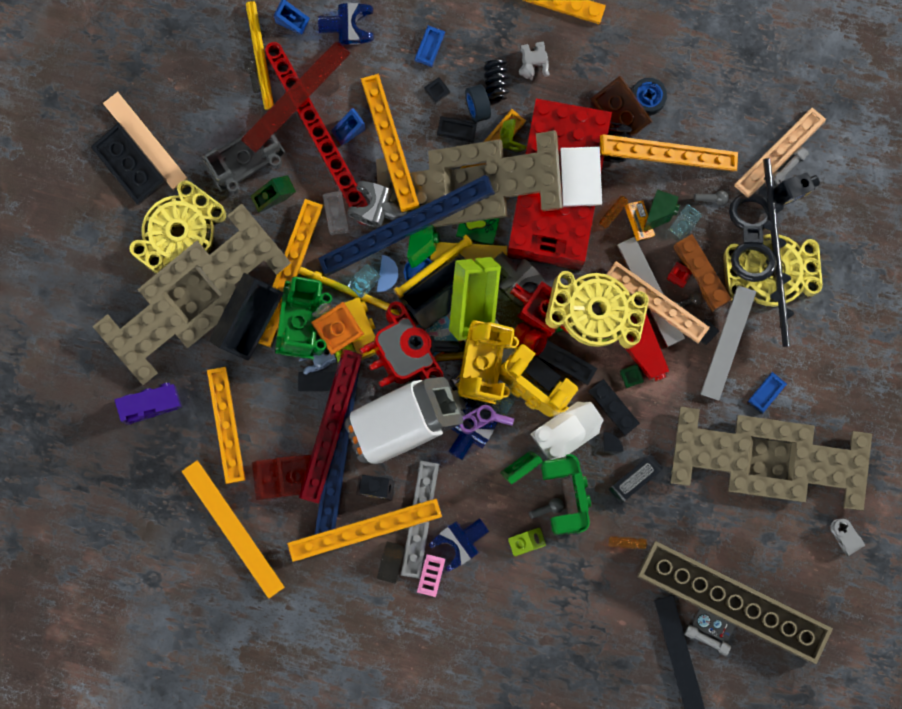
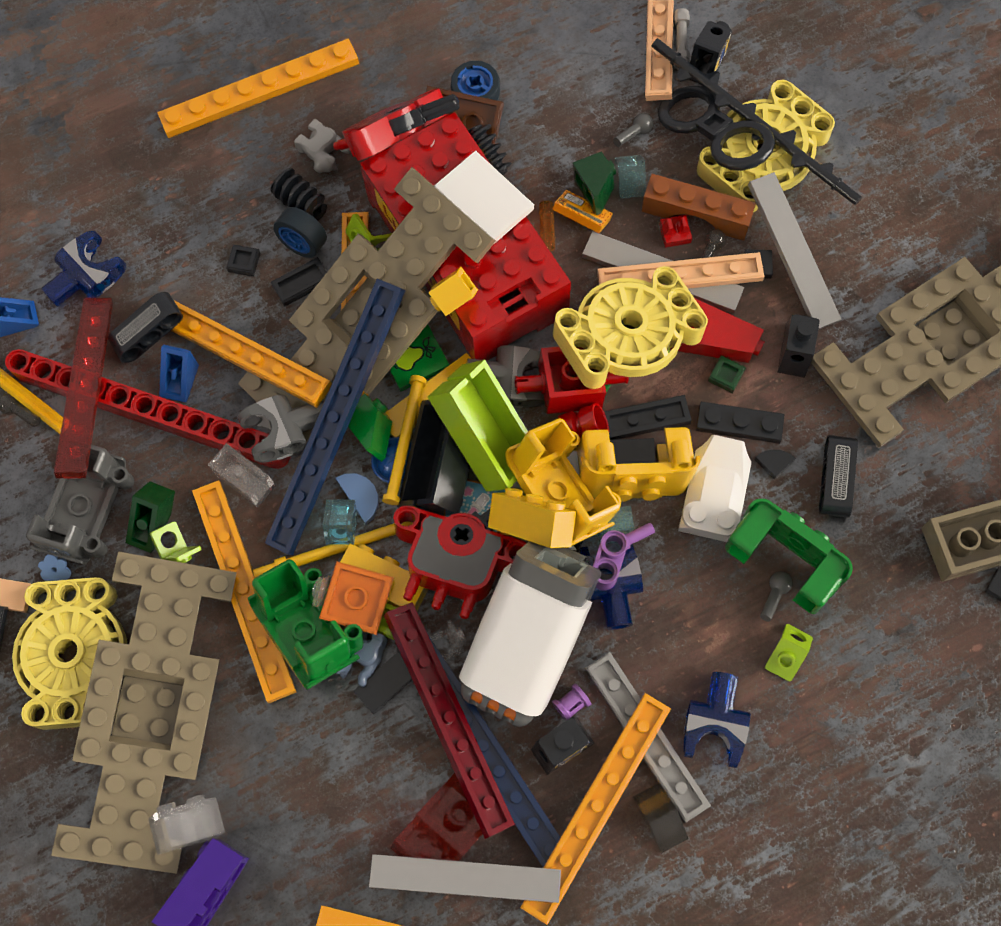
camera: 35 degrees left, 10 degrees down
light orange plate [207,367,246,484] -> none
black piece [209,272,284,361] -> none
blue tile [415,25,445,67] -> none
bright pink slope [417,554,445,597] -> none
green tile [500,451,543,485] -> none
light orange tile [600,134,738,172] -> none
clear orange axle [609,536,647,549] -> none
blue tile [747,372,787,414] -> none
none -> medium blue plant [38,554,71,581]
none -> black beam [108,292,183,363]
none -> clear brick [148,795,225,855]
none -> lime bracket [150,522,202,563]
none -> red piece [333,88,460,161]
none -> light grey tile [369,854,561,903]
none -> yellow brick [428,267,478,316]
none -> yellow brick [488,488,576,548]
none -> medium lavender bush [552,684,591,721]
none -> black torso [777,314,820,378]

